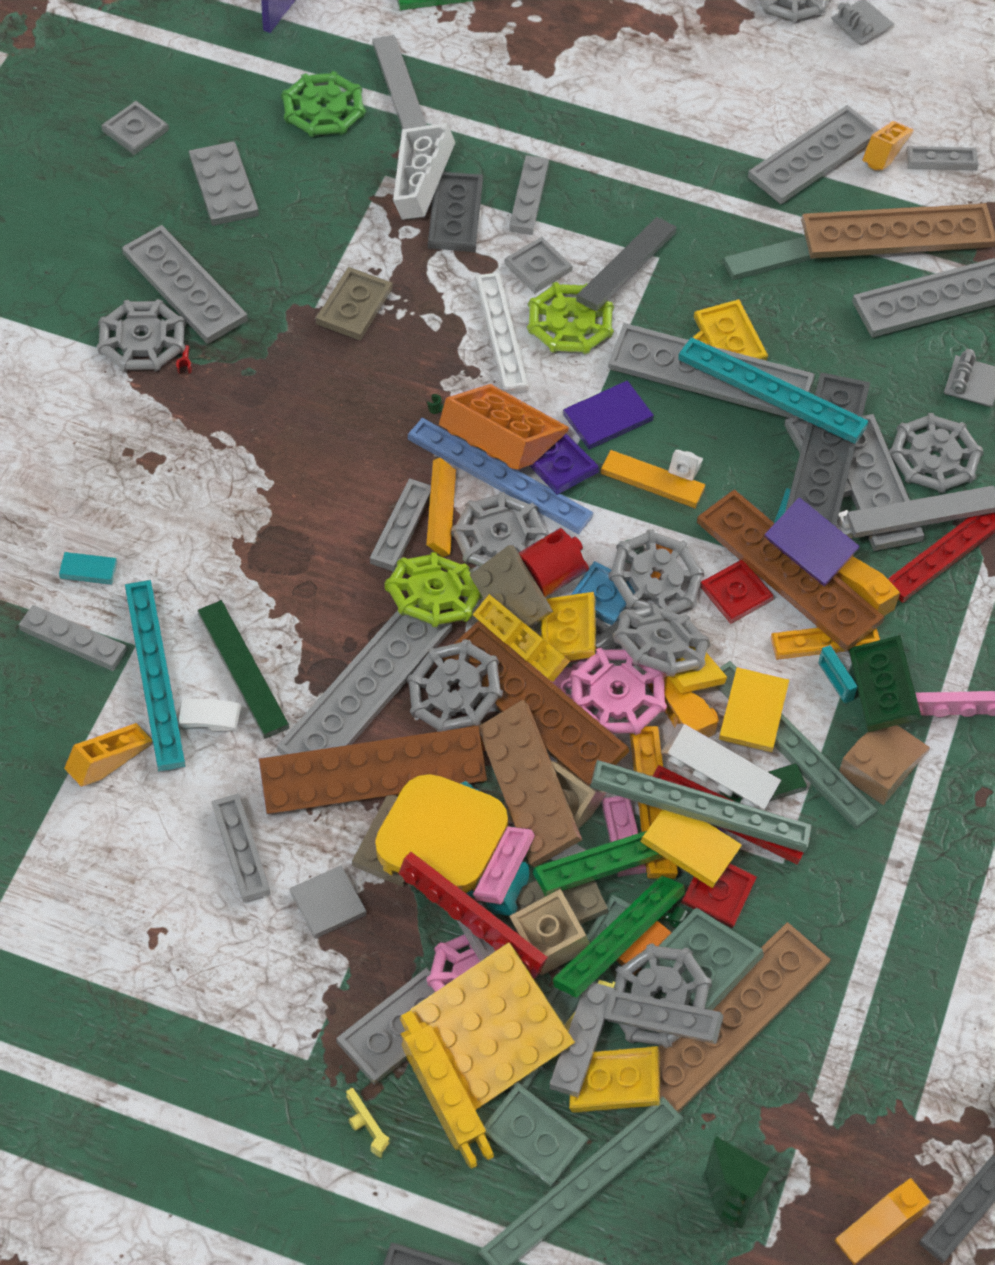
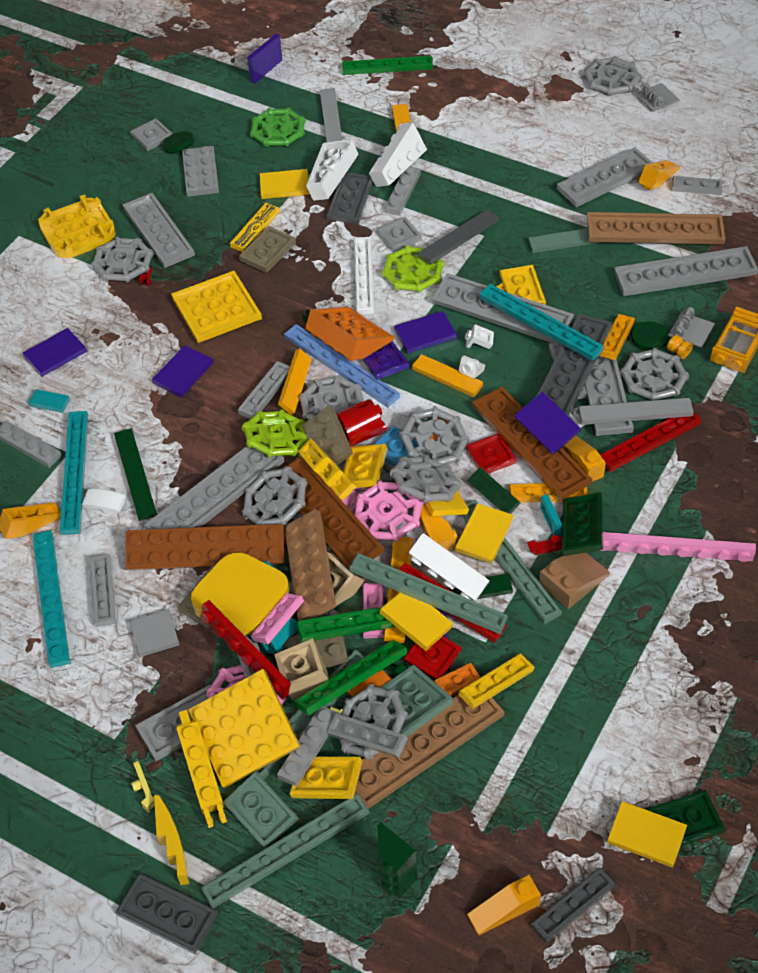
camera: 15 degrees right, 5 degrees down
none -> dark purple tile [23,328,87,377]
none -> teal plate [32,530,71,668]
none -> yellow tile [38,195,116,258]
none -> dark purple tile [152,345,213,397]
none -> yellow slope [154,795,190,885]
none -> dark green tile [163,131,194,152]
none -> yellow plate [171,271,262,343]
none -> yellow tile [230,203,280,252]
none -> yellow tile [260,169,310,199]
none -> white wedge [369,122,427,187]
none -> light orange tile [392,104,411,133]
none -> orange plate [434,663,481,697]
none -> yellow tile [458,653,535,709]
none -> white bracket [465,324,494,349]
none -> dark green tile [467,467,521,514]
none -> red piece [527,535,562,555]
none -> light orange tile [599,314,635,360]
none -> dark green tile [632,321,668,351]
none -> light orange wheel [667,335,693,359]

